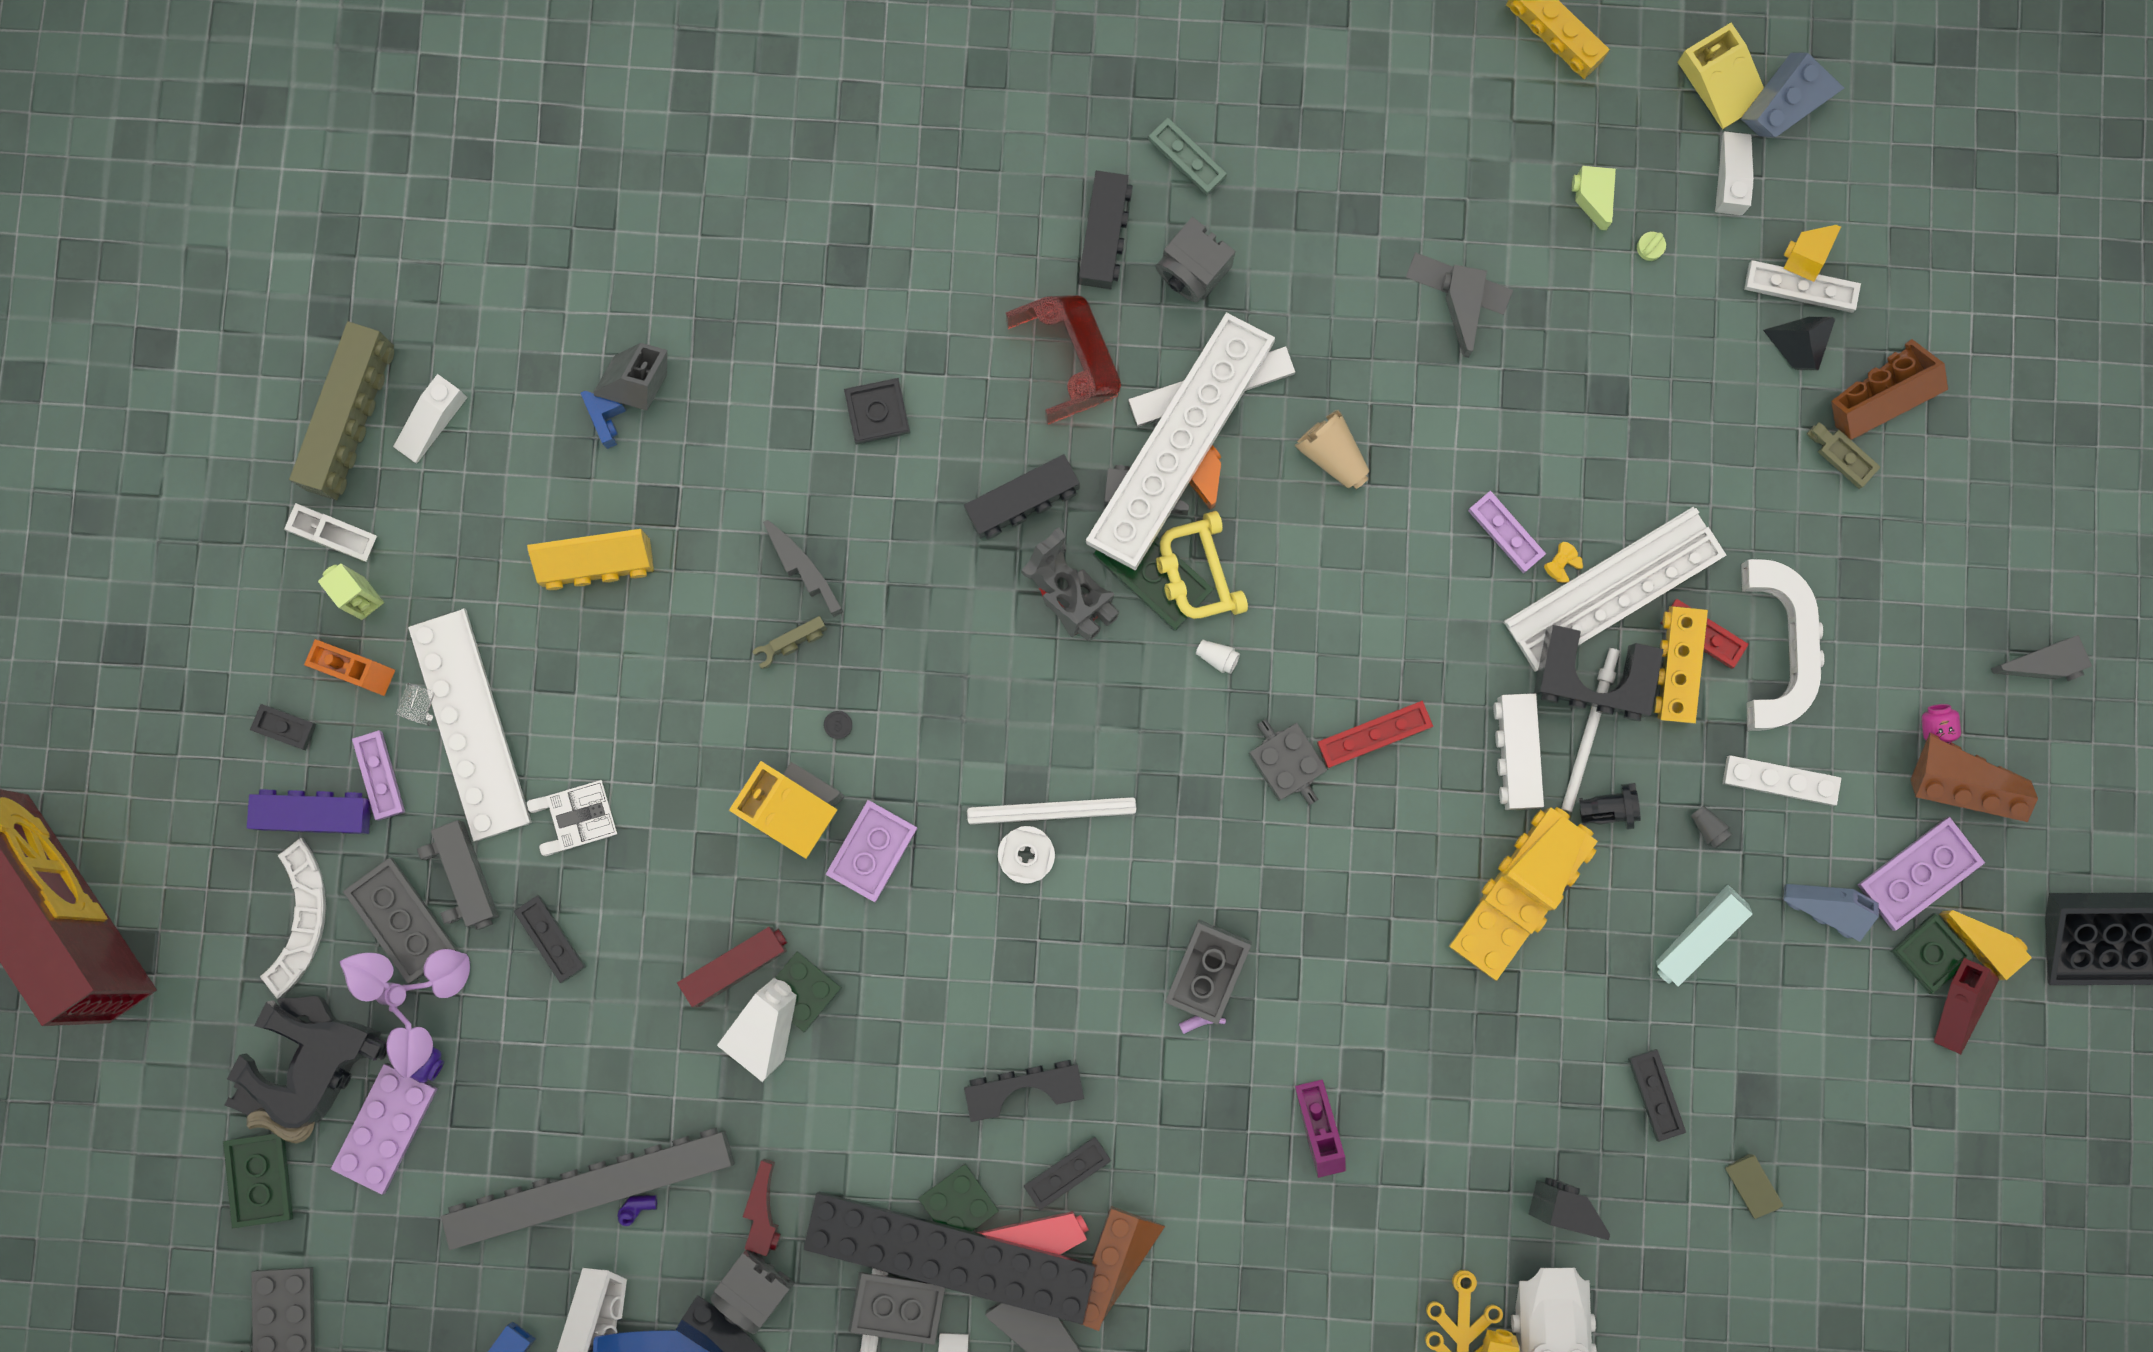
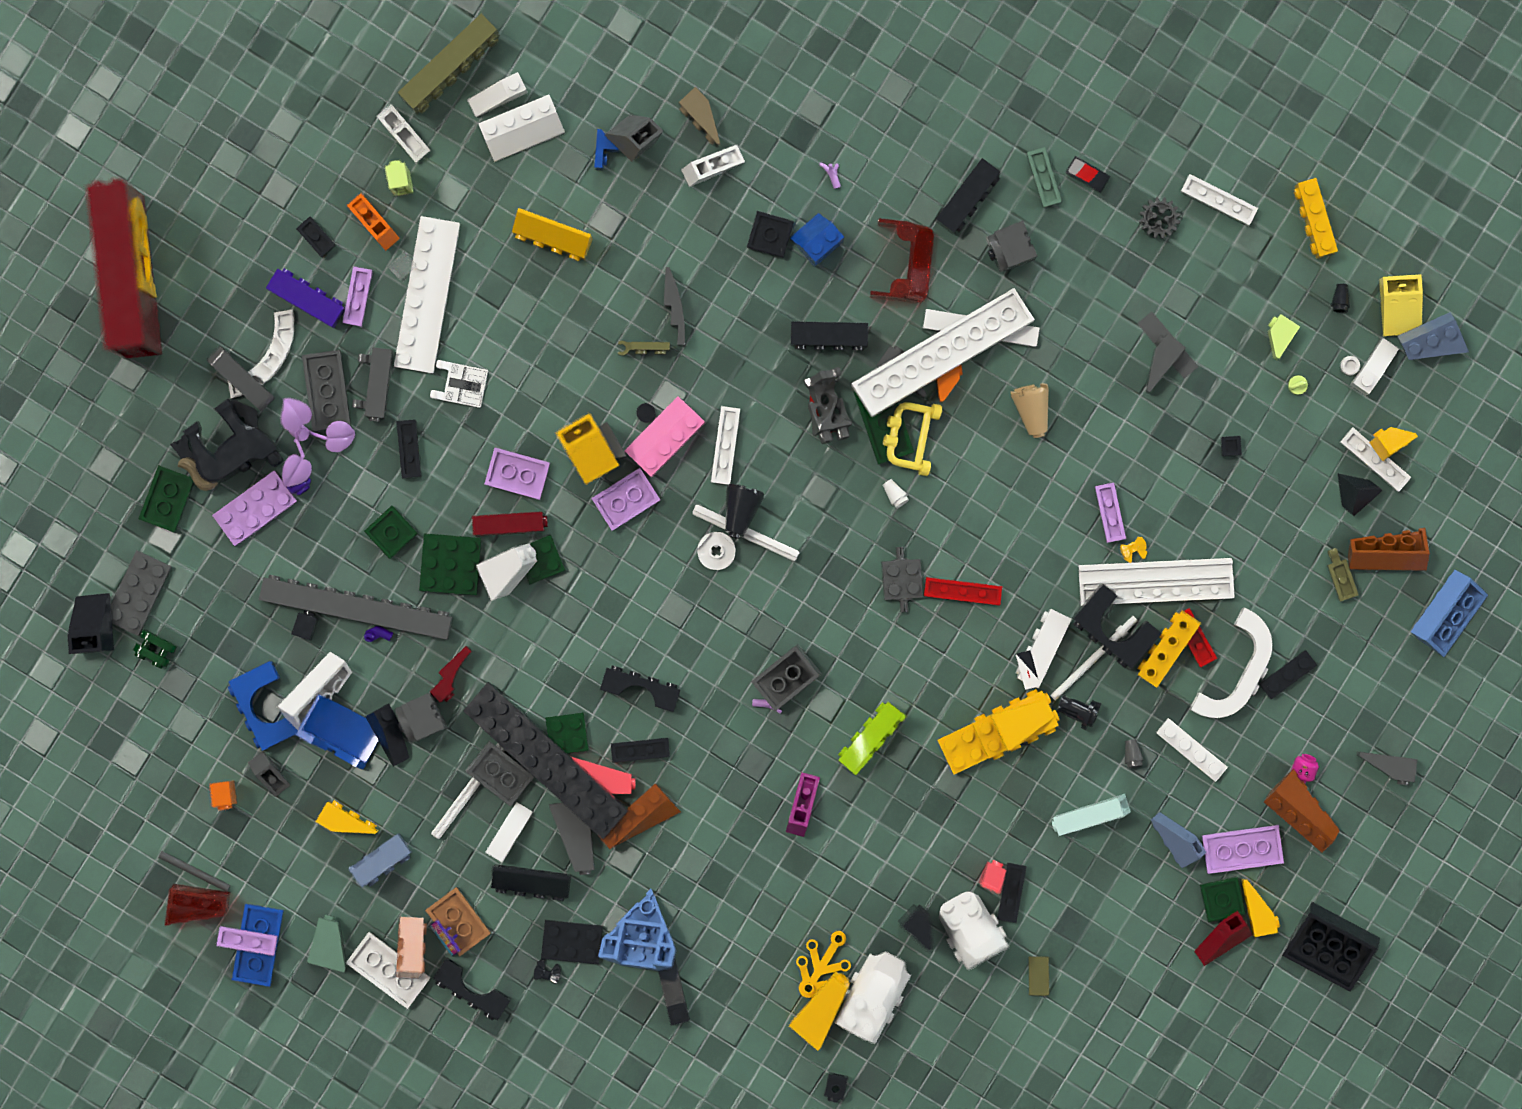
camera: 30 degrees right, 5 degrees up
none -> dark grey beam [207,345,275,412]
none -> black brick [291,610,319,640]
none -> dark green plate [364,505,418,559]
none -> dark green plate [419,533,482,595]
none -> white slope [479,95,565,162]
none -> lavender plate [484,448,550,500]
none -> bright pink slope [624,397,705,478]
none -> dark tan slope [679,87,720,146]
none -> white slope [681,145,745,187]
none -> white plate [711,406,740,485]
none -> black cone [725,484,764,539]
none -> blue slope [789,213,844,267]
none -> lavender bar [819,162,841,189]
none -> lime wedge [838,701,906,775]
none -> white slope [939,892,1008,969]
none -> coral slope [978,860,1006,893]
none -> sticker [1016,650,1040,689]
none -> slope [1066,156,1110,193]
none -> dark grey gear [1139,197,1181,239]
none -> white plate [1181,174,1258,226]
none -> black plate [1220,436,1242,456]
none -> black plate [1259,650,1317,699]
none -> black cone [1331,284,1350,313]
none -> white tile [1340,356,1360,376]
none -> medium blue slope [1411,570,1488,657]

